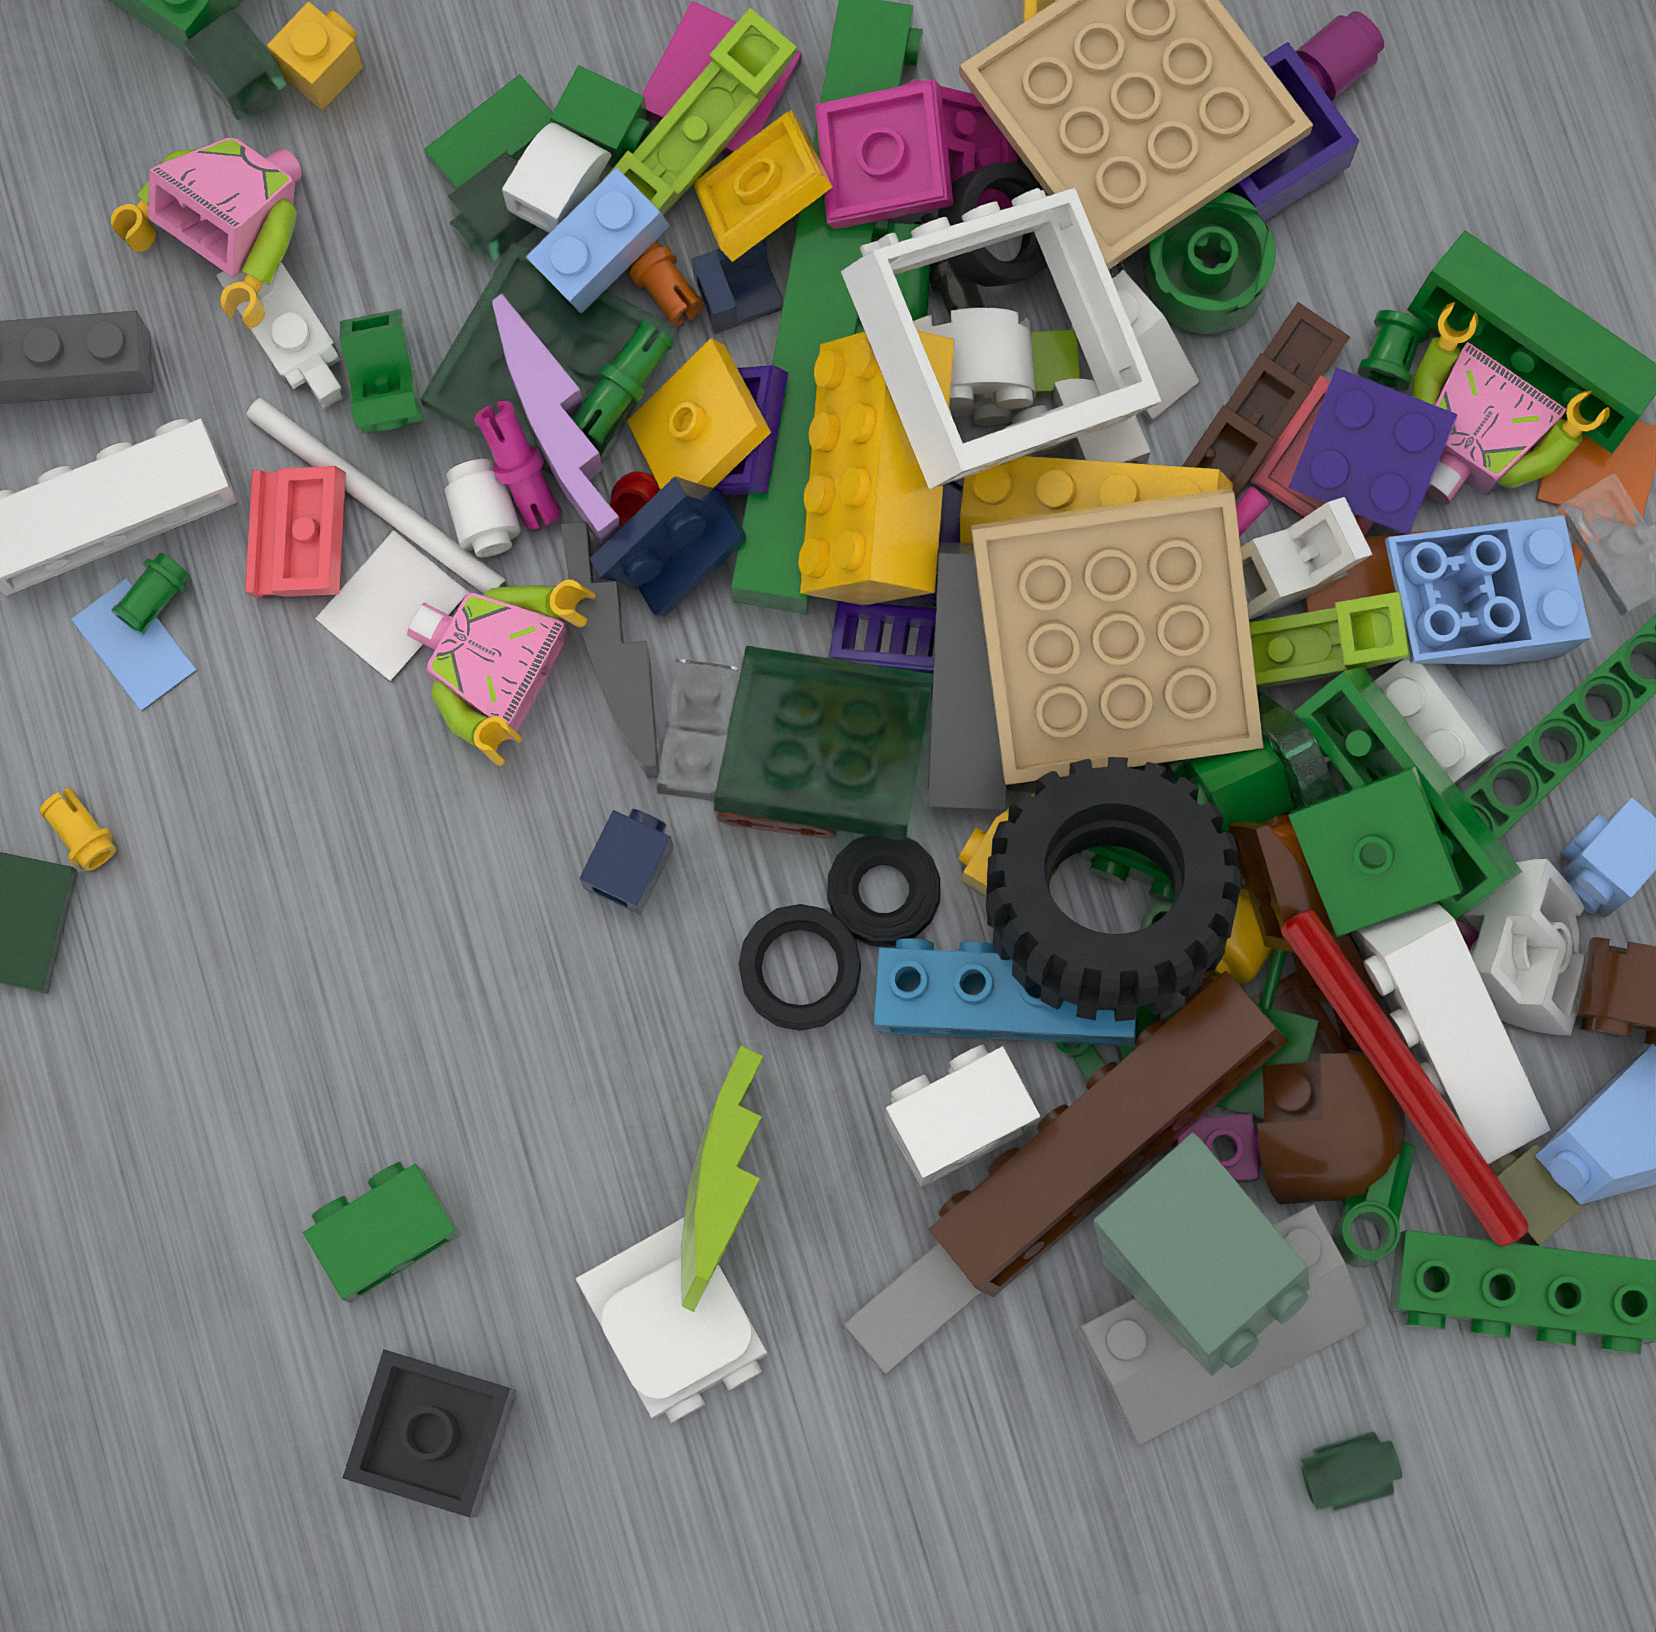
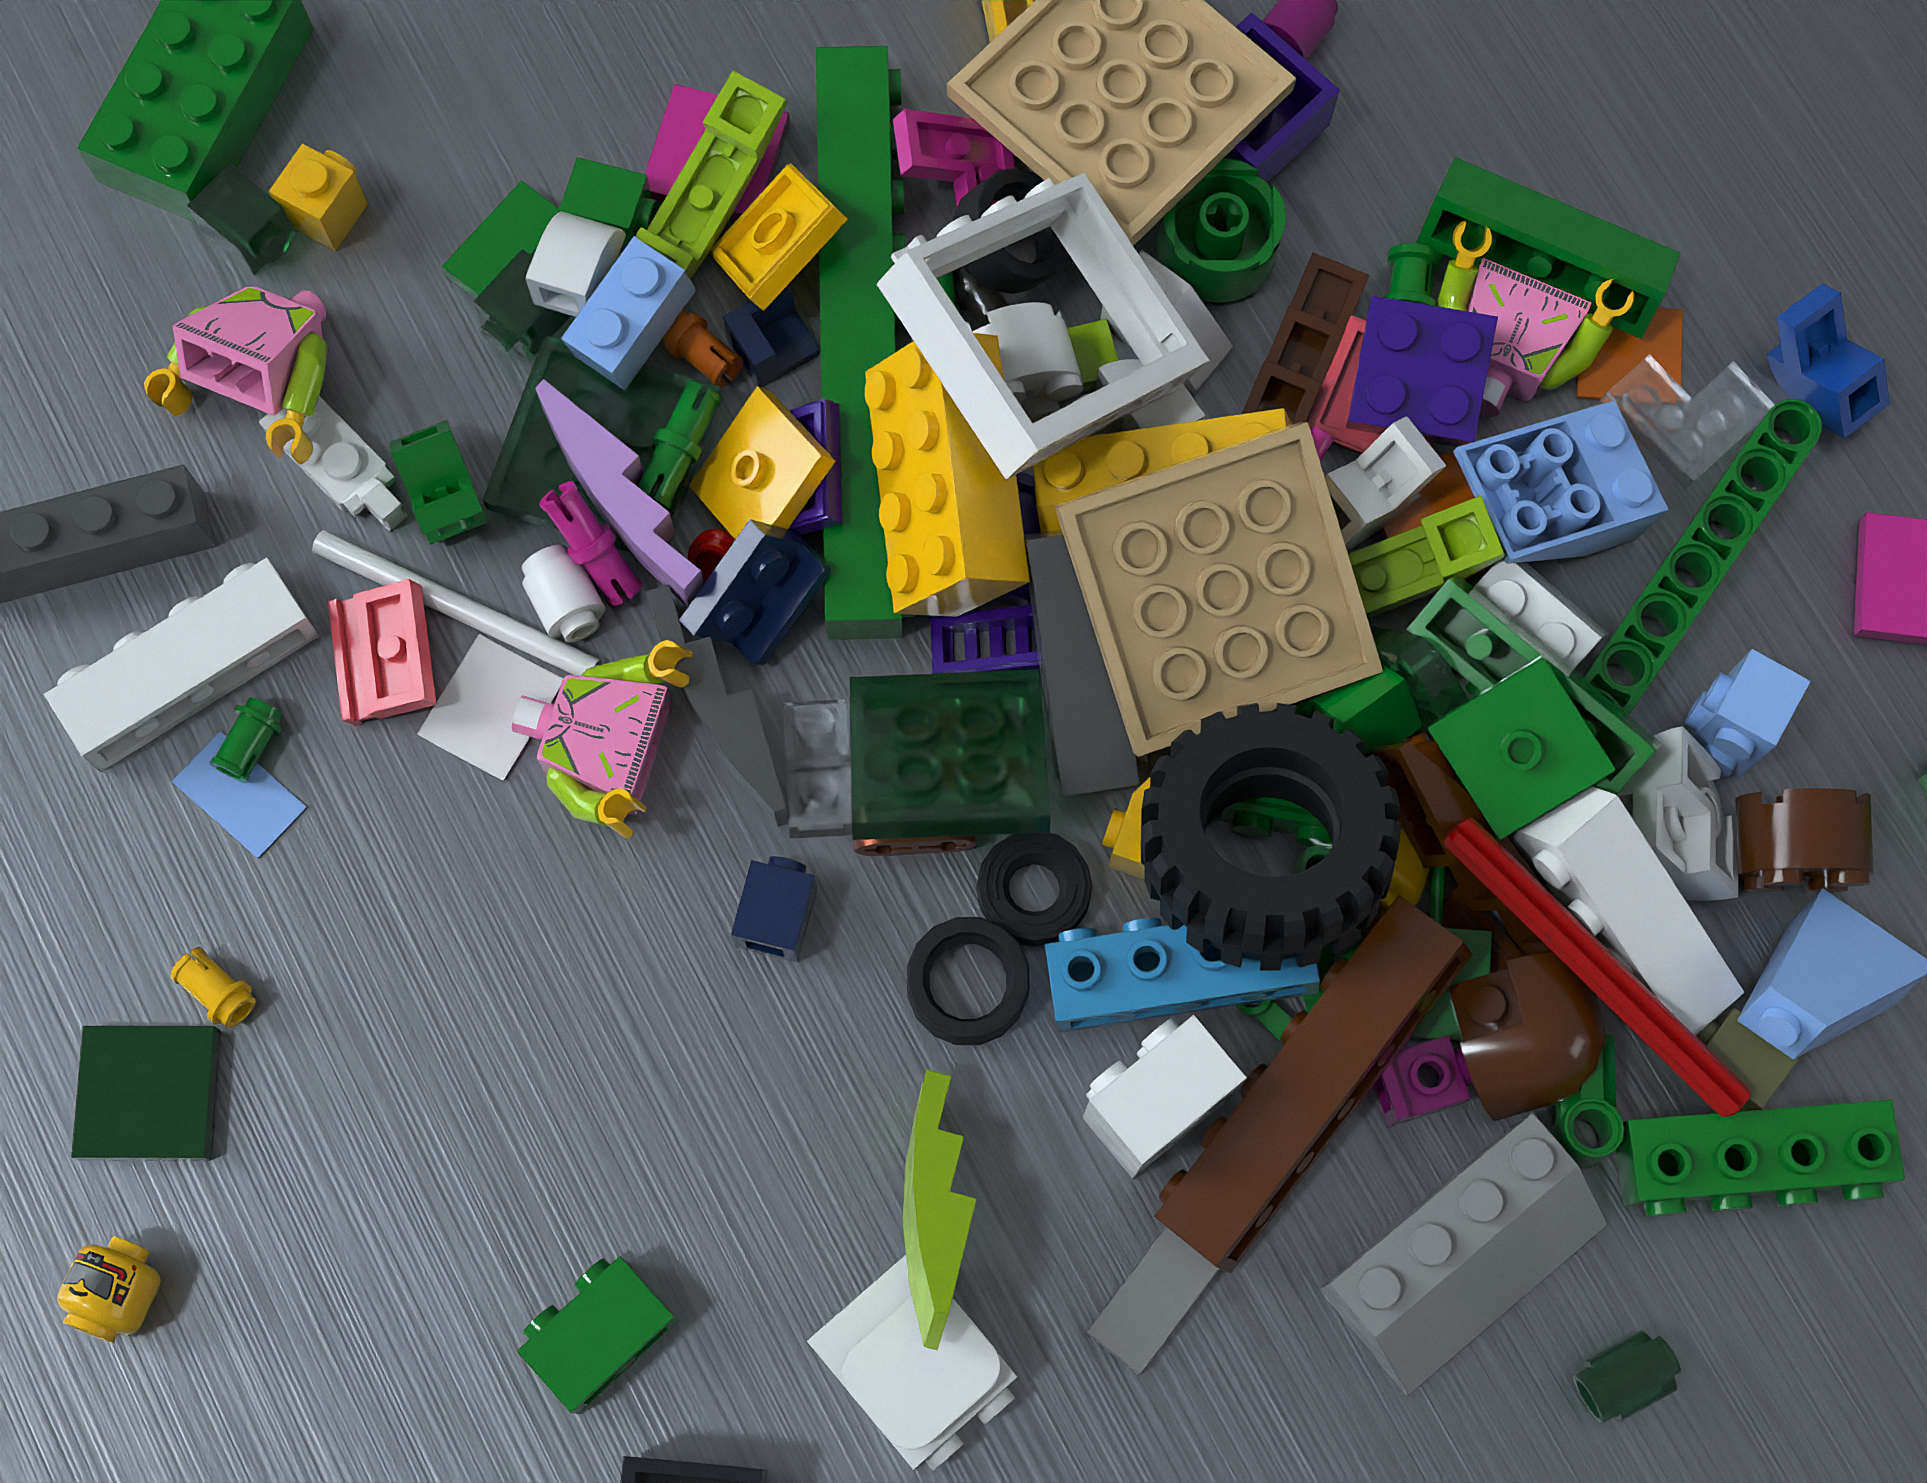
camera: 15 degrees left, 5 degrees down
dark pink tile [815,79,954,230] -> none
sand green slope [1093,1132,1310,1376] -> none

